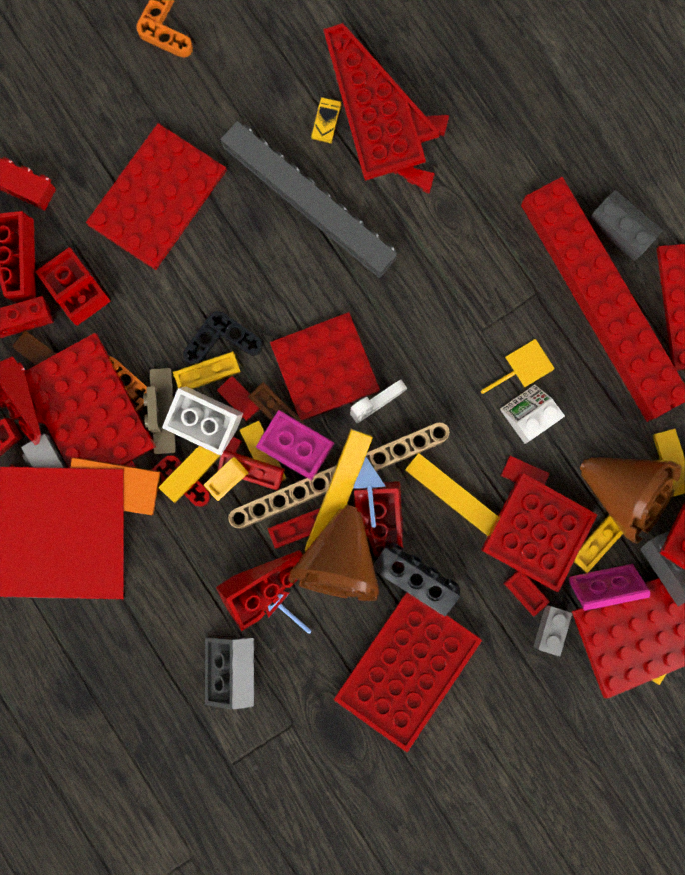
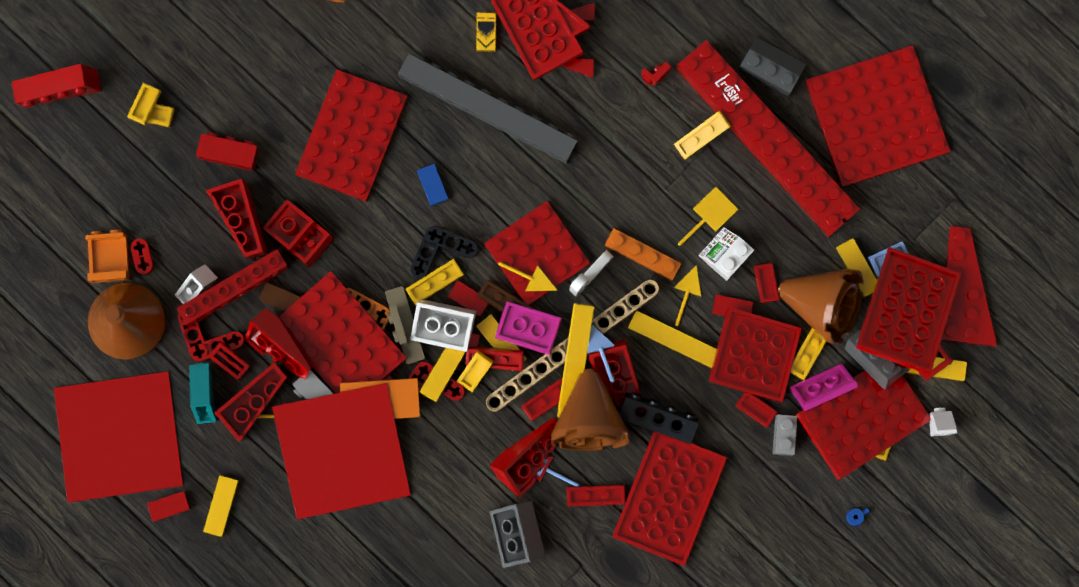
camera: 15 degrees left, 0 degrees up
none -> blue tile [417,164,448,206]
none -> yellow piece [498,262,557,291]
none -> red tile [566,485,625,507]
none -> orange plate [605,228,681,281]
none -> red bracket [641,62,671,87]
none -> yellow tile [674,111,731,159]
none -> yellow piece [674,266,701,326]
none -> sticker [713,73,745,106]
none -> red tile [753,263,780,304]
none -> blue piece [846,507,870,526]

